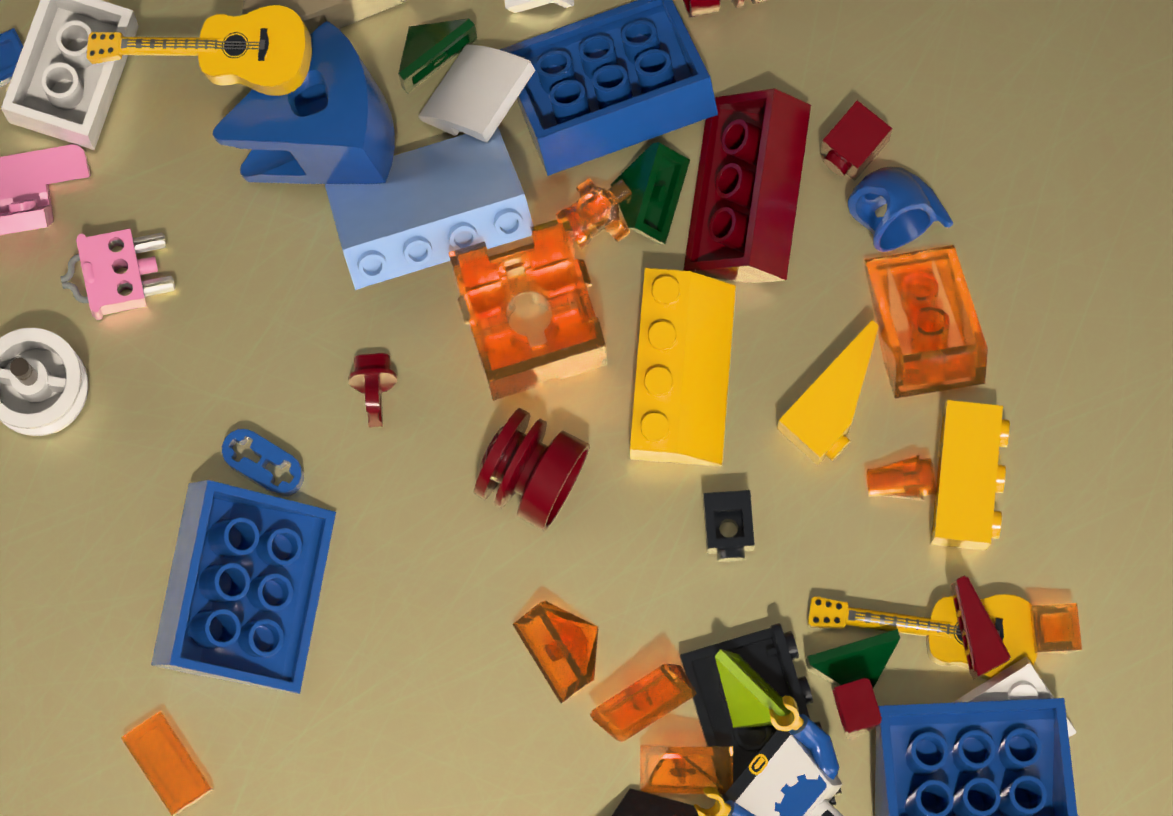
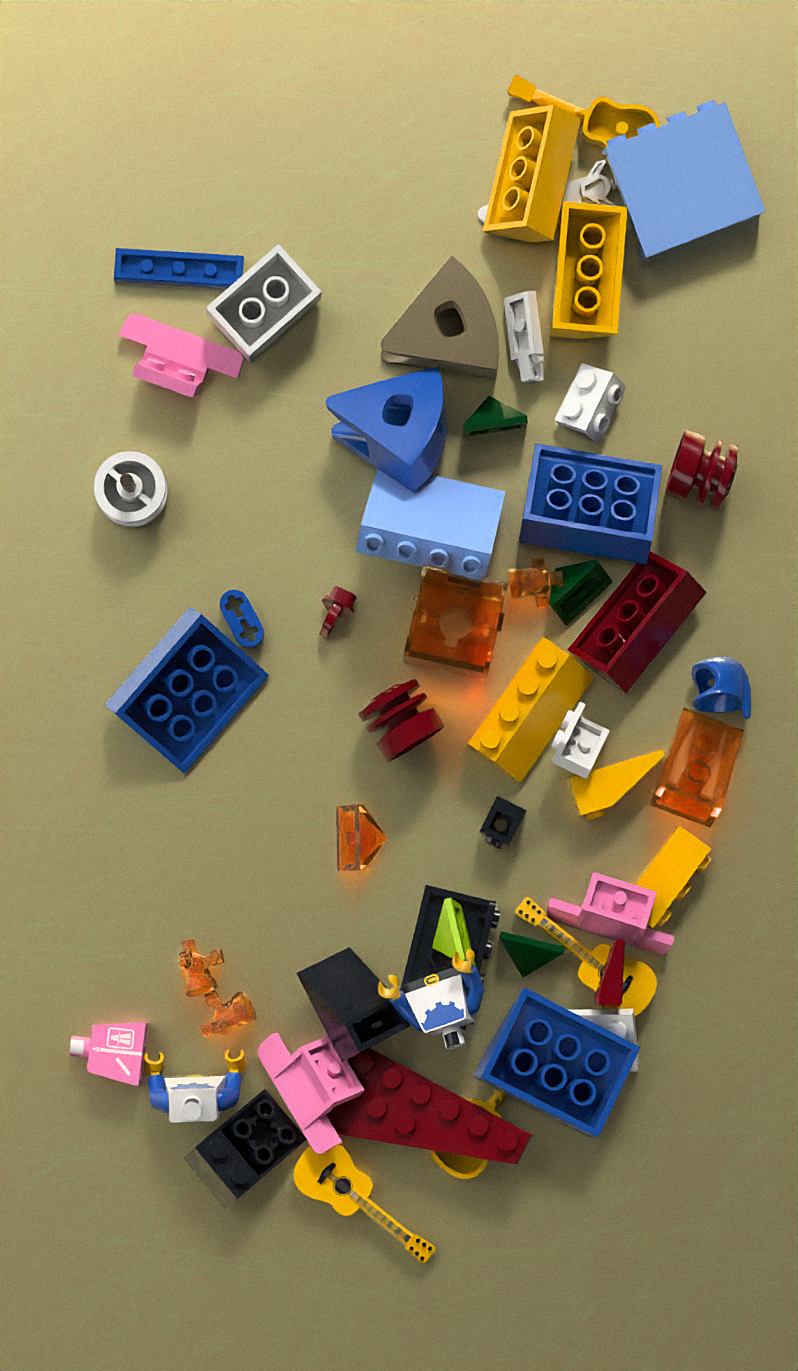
camera: 25 degrees right, 5 degrees up
bright pink piece [60,229,175,320] -> none
yellow piece [86,5,312,96] -> none
clear orange tile [121,711,213,816] -> none
white slope [418,45,535,143] -> none
clear orange slope [590,664,696,742] -> none
clear orange slope [640,745,733,794] -> none
dark red brick [820,100,893,181] -> none
dark red slope [832,678,882,740] -> none
clear orange cone [867,455,935,501] -> none
clear orange slope [1030,603,1082,654] -> none
none -> bright pink plate [546,872,675,954]
none -> white bracket [551,702,610,779]

